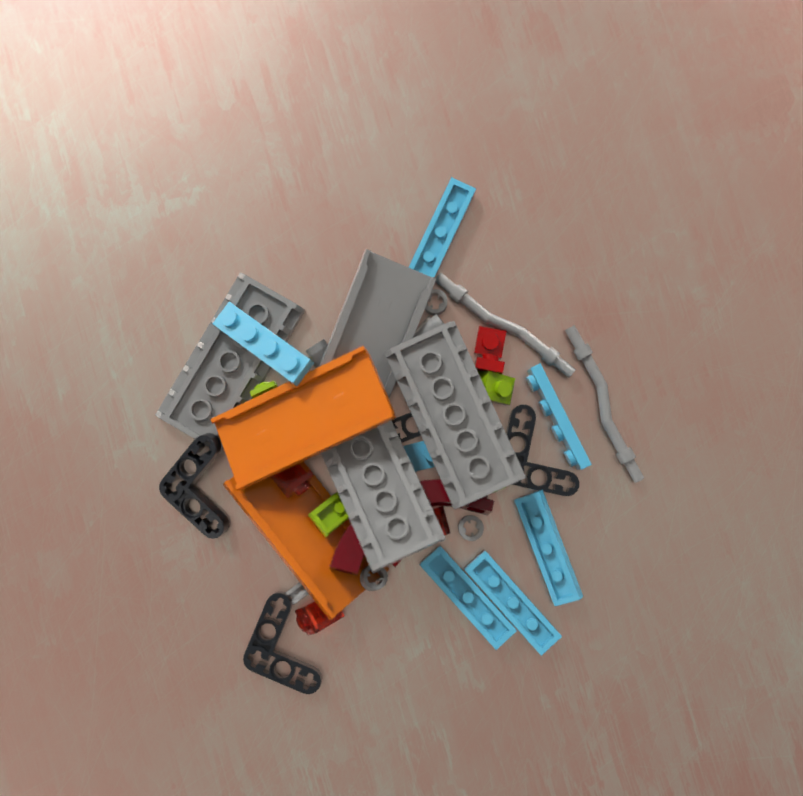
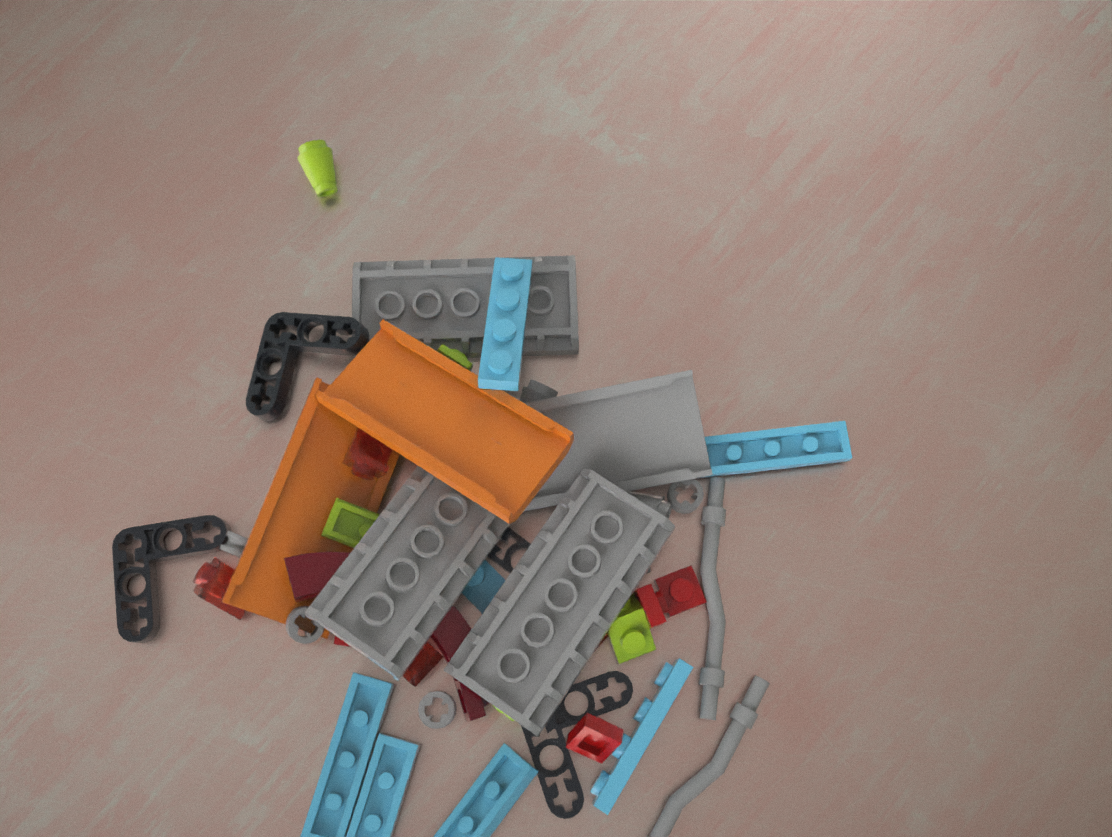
camera: 55 degrees right, 10 degrees down
none -> lime cone [297,140,338,197]
none -> red plate [566,713,623,764]

